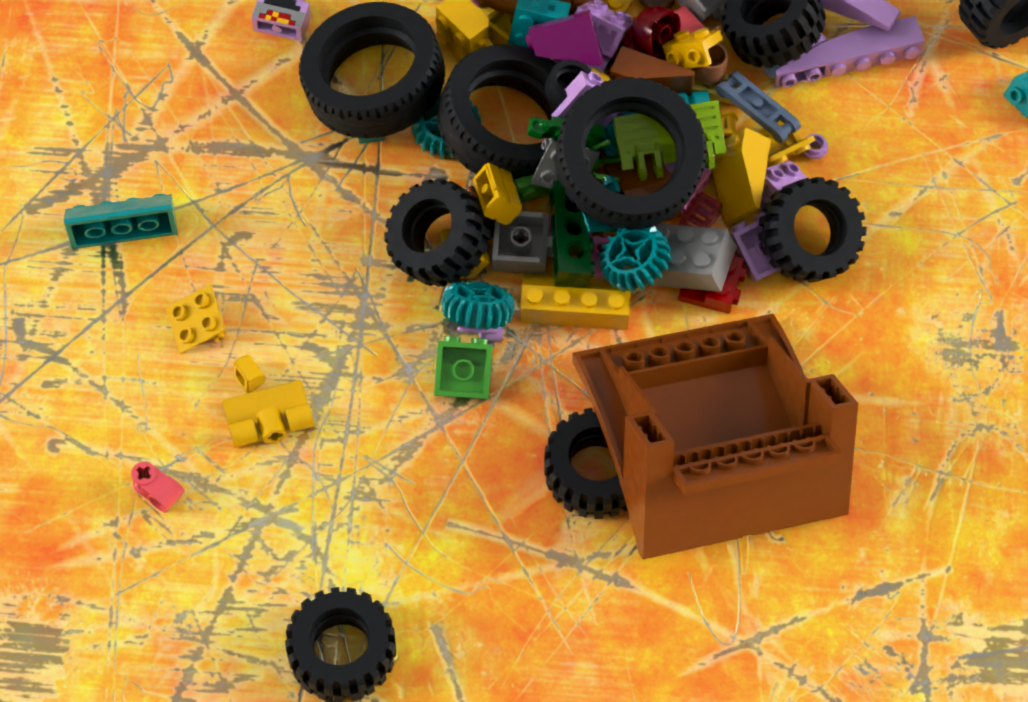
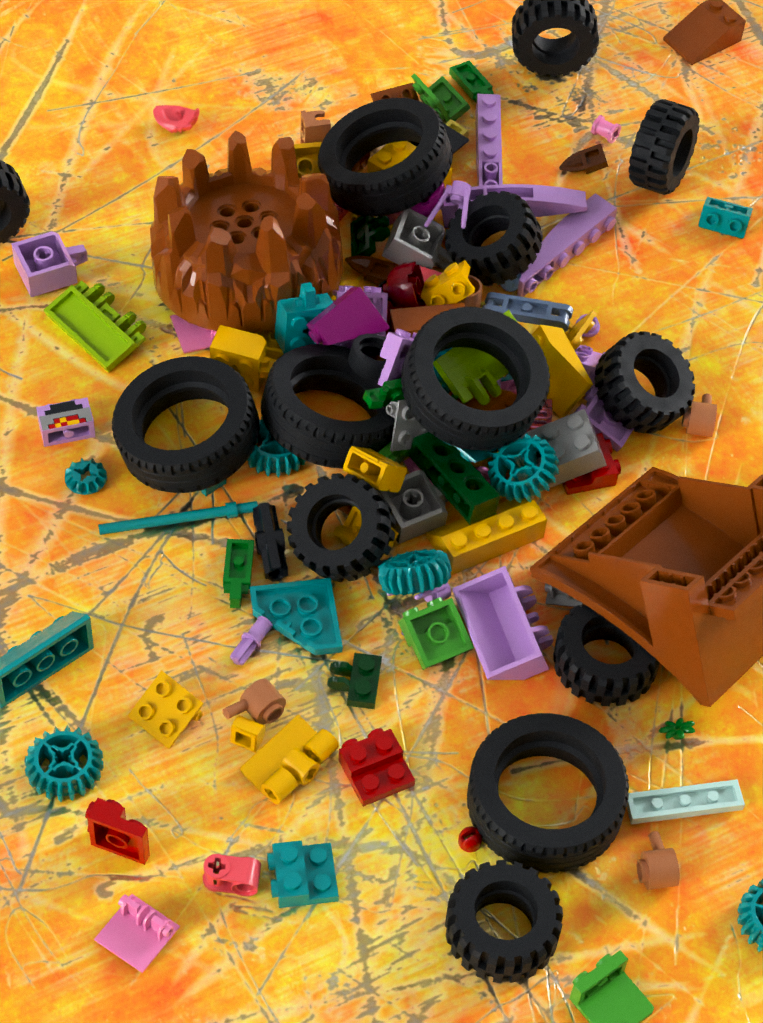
camera: 35 degrees left, 10 degrees down
none -> teal gear [24,725,104,802]
none -> teal gear [65,458,107,495]
none -> red plate [85,797,150,865]
none -> bright pink hinge [94,894,180,973]
none -> teal bar [98,501,258,535]
none -> green hinge [223,539,254,609]
none -> nougat piece [223,678,286,725]
none -> lavender axle [230,616,273,666]
none -> teal plate [250,578,343,655]
none -> black piece [253,502,288,582]
none -> teal plate [267,840,339,908]
none -> dark green hinge [327,653,382,709]
none -> red plate [338,728,415,807]
none -> lavender piece [452,566,553,680]
none -> red hinge [458,826,482,853]
none -> black tyre [467,713,629,873]
none -> light aqua plate [627,779,745,825]
none -> nougat piece [637,831,680,890]
none -> green plant [659,718,695,740]
none -> nougat piece [682,393,717,437]

